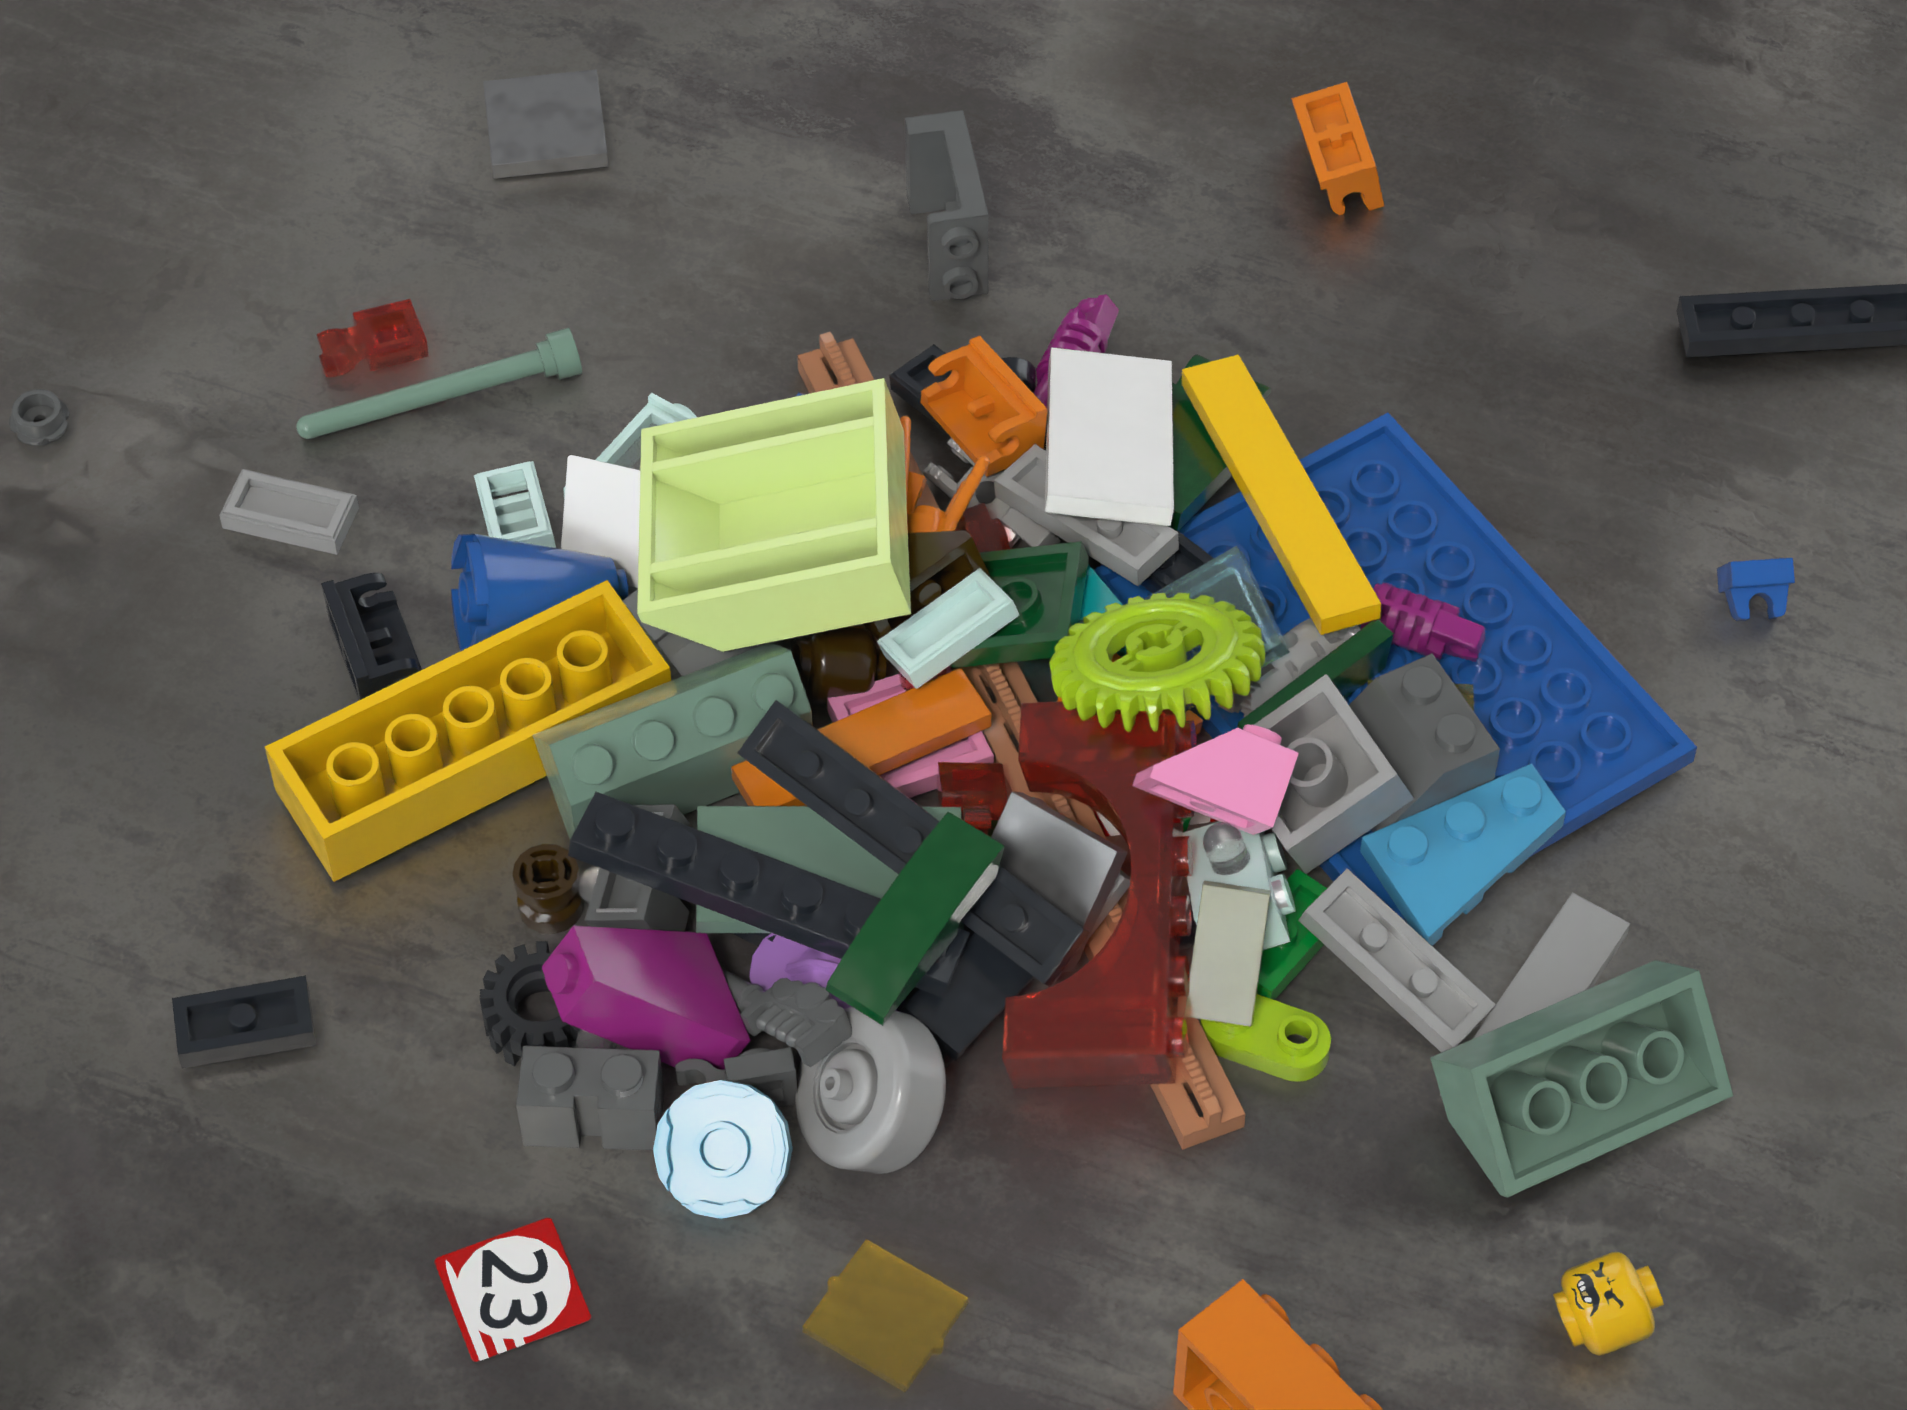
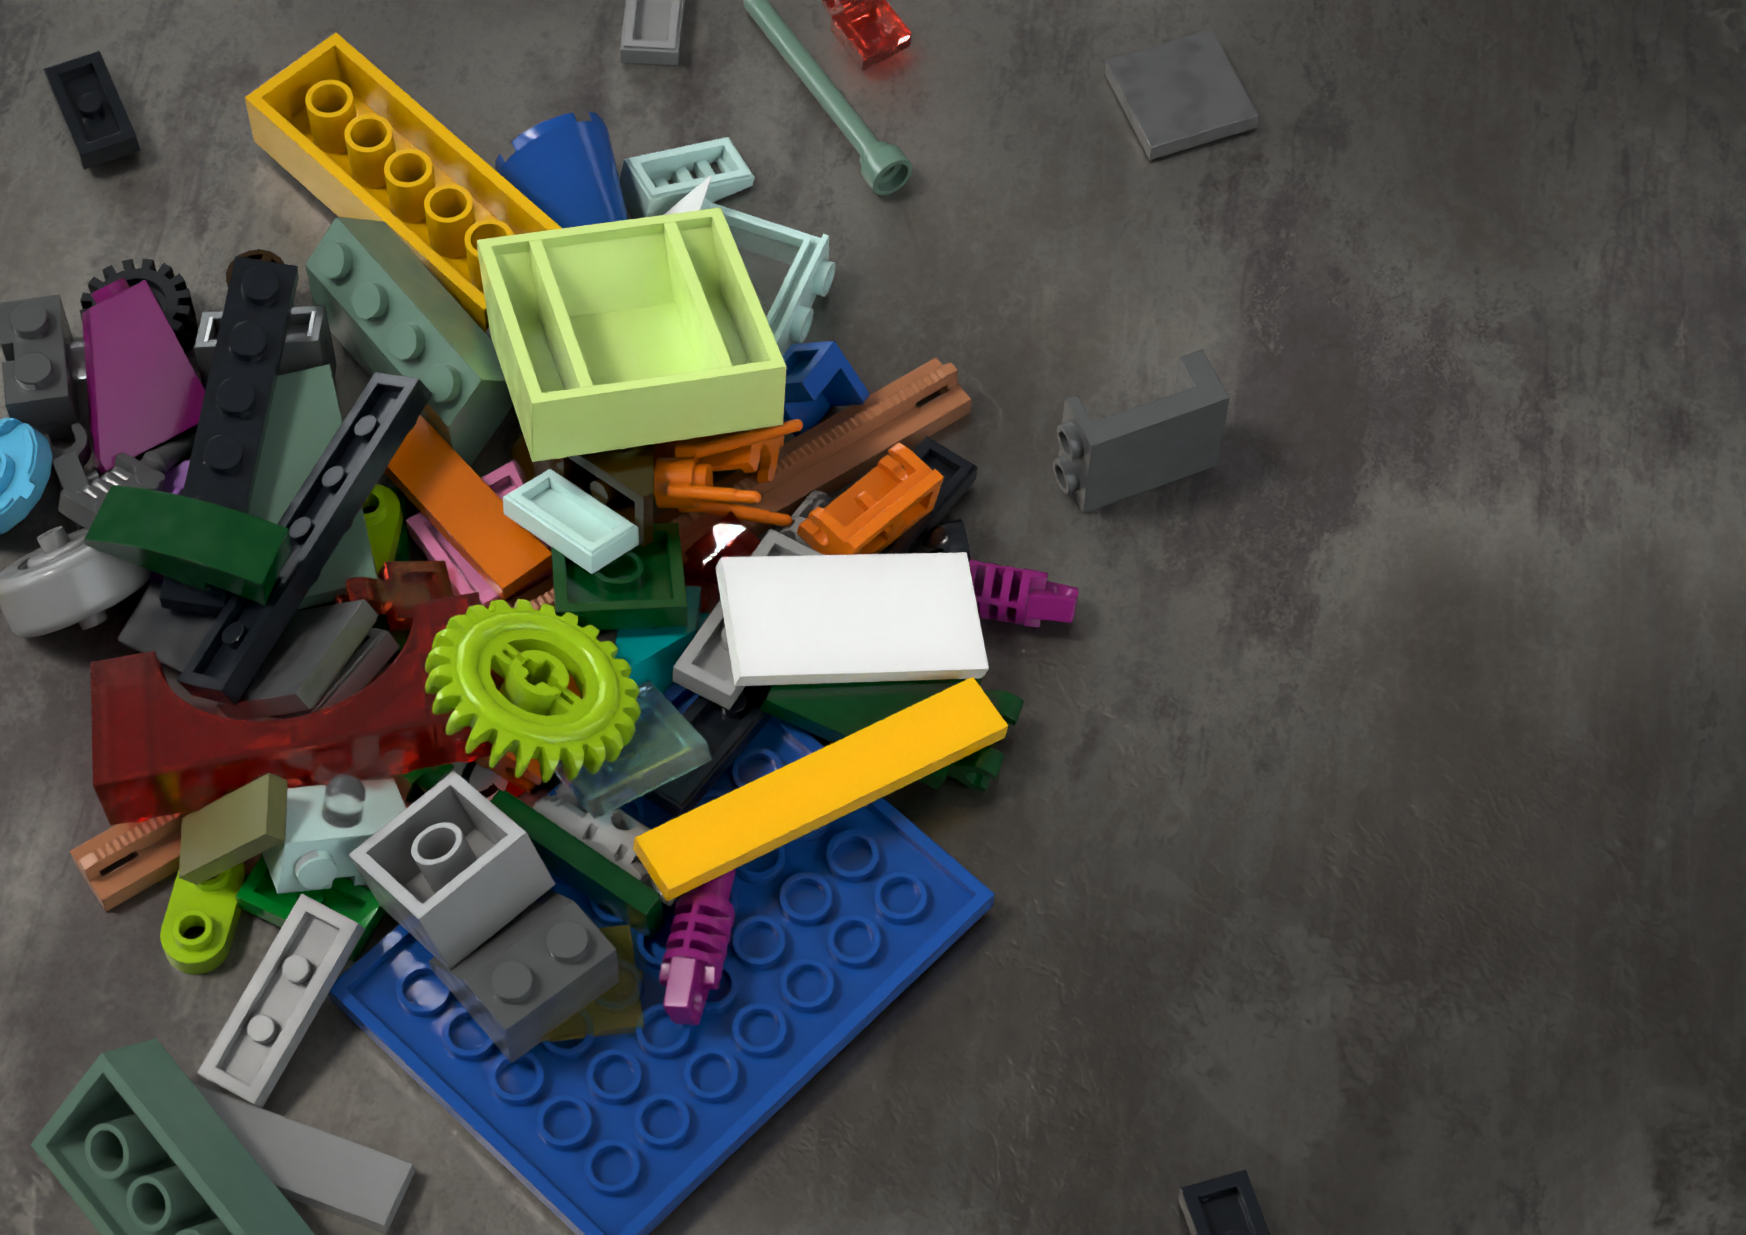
camera: 75 degrees right, 5 degrees up
black hinge [321,573,422,701] -> none
bright pink slope [1132,724,1299,835] -> none
orange hinge [1291,82,1384,215] -> none
dark azure wing [1360,763,1566,946] -> none

